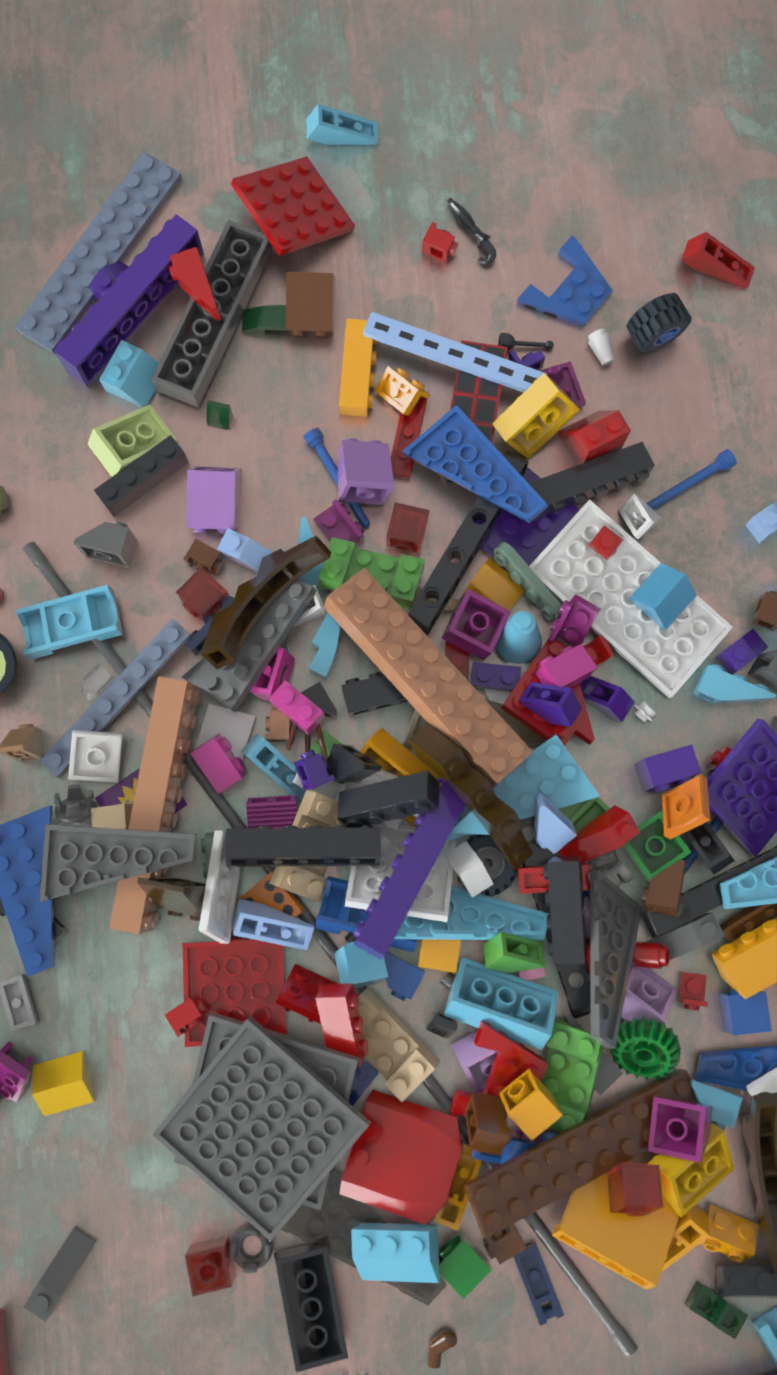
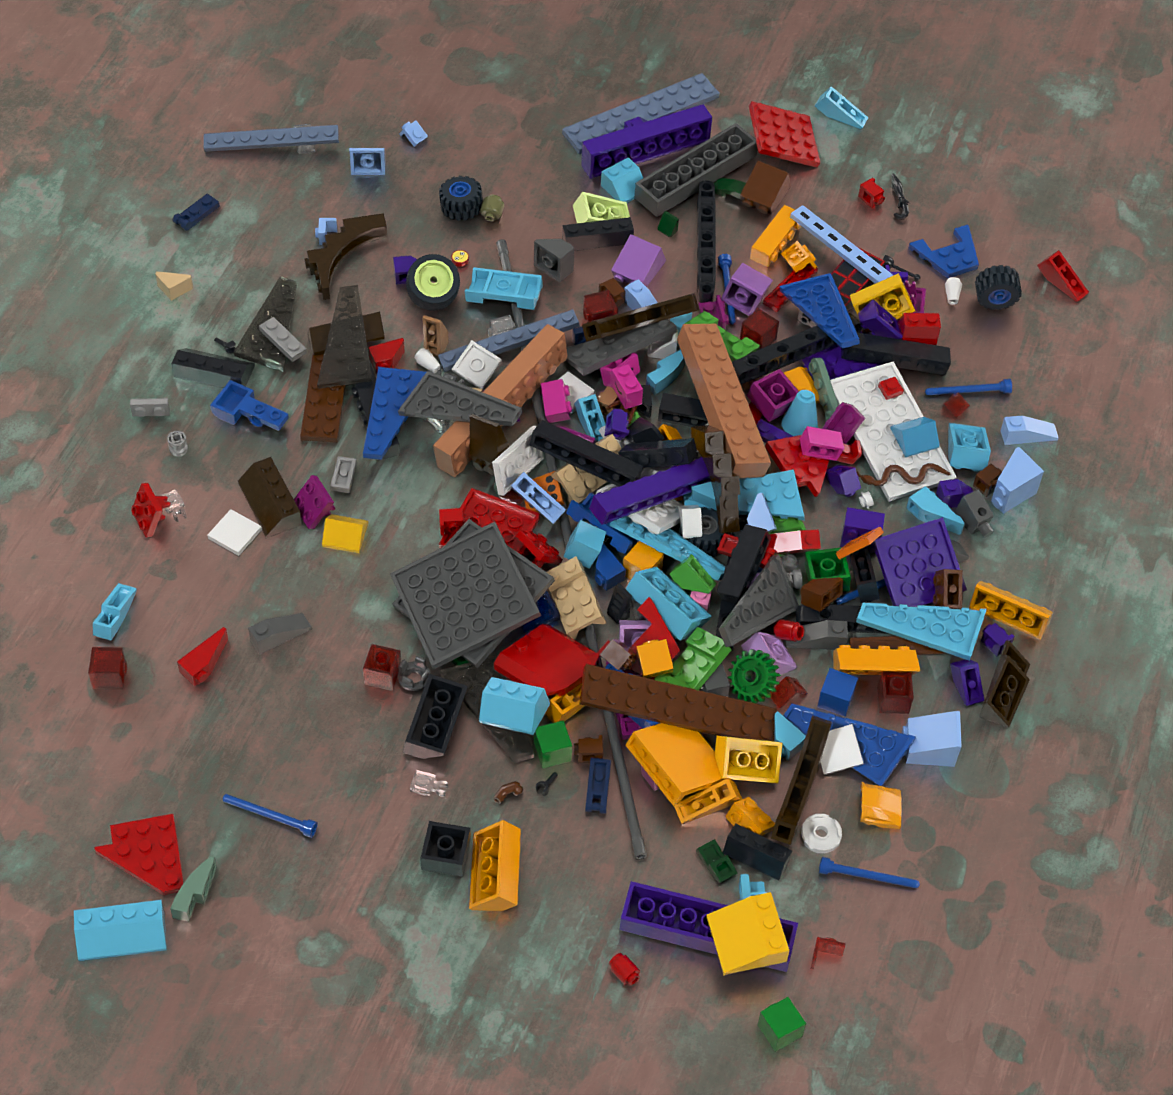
camera: 25 degrees right, 25 degrees down
red slope [169,247,221,320] -> none
red brick [316,983,368,1066] -> none
dark purple slope [519,682,582,727] -> none
clear red head [607,1162,663,1216] -> none
white slope [618,493,661,539] -> none
magenta slope [648,1097,713,1163] -> none
red bracket [677,971,708,1011] -> none
none -> white cone [414,348,441,373]
none -> black hand [536,772,558,796]
none -> black beam [697,180,716,303]
none -> clear red bracket [770,676,808,709]
none -> reddish brown animal [857,463,950,486]
none -> dark purple slope [858,300,903,339]
none -> clear red slope [943,392,970,418]
none -> medium azure slope [948,423,991,472]

